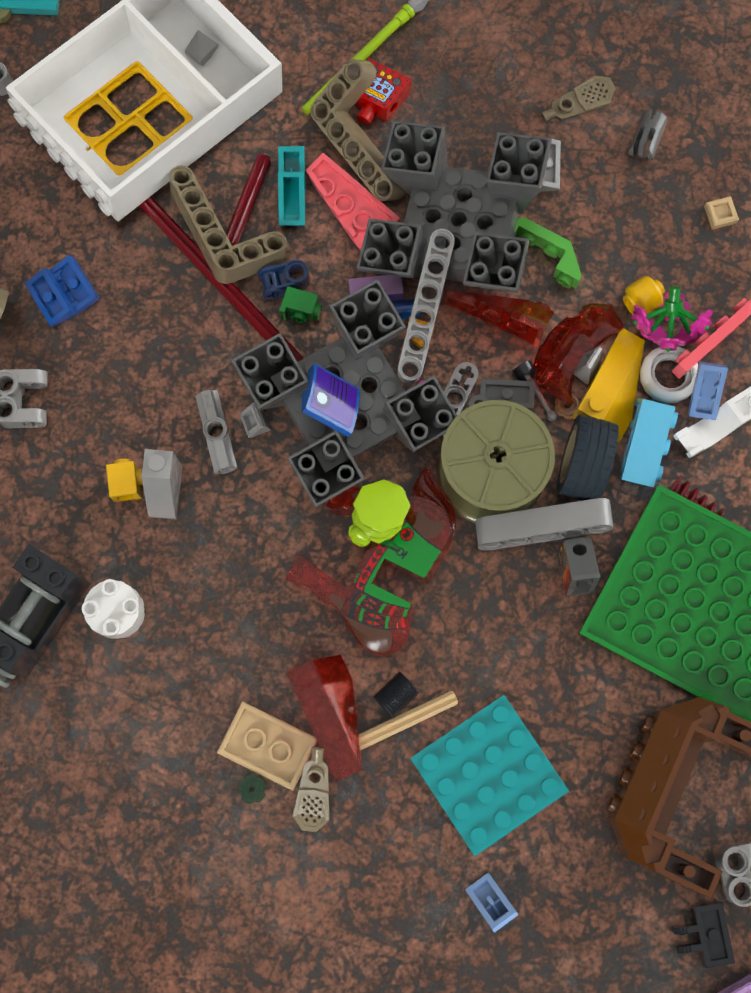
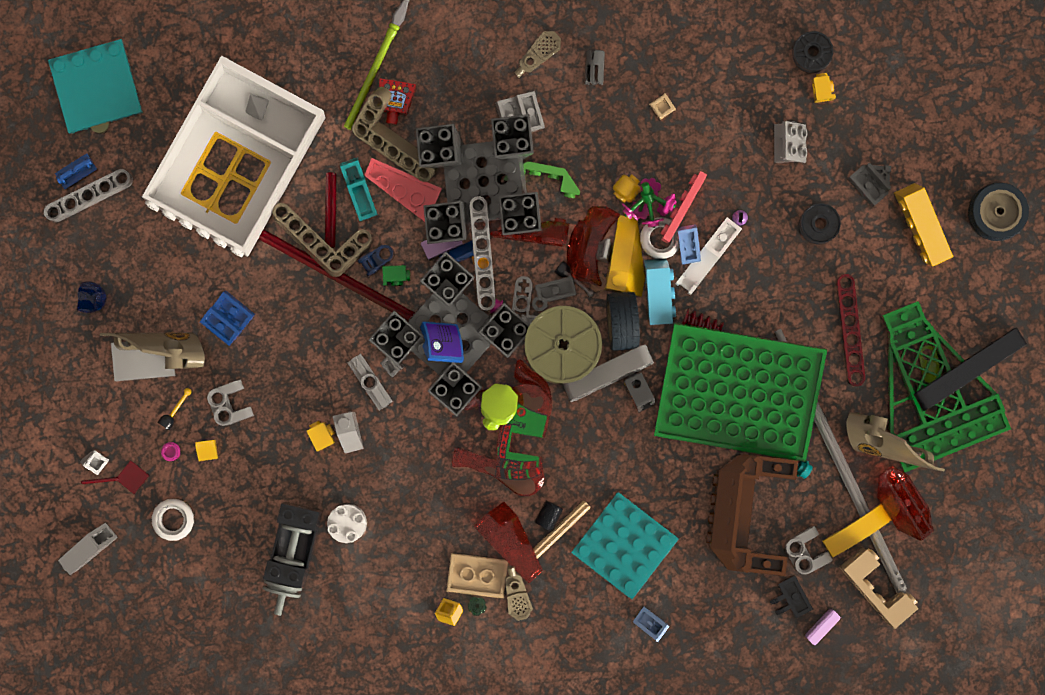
camera: 15 degrees left, 10 degrees up
none -> yellow slope [435,598,463,626]

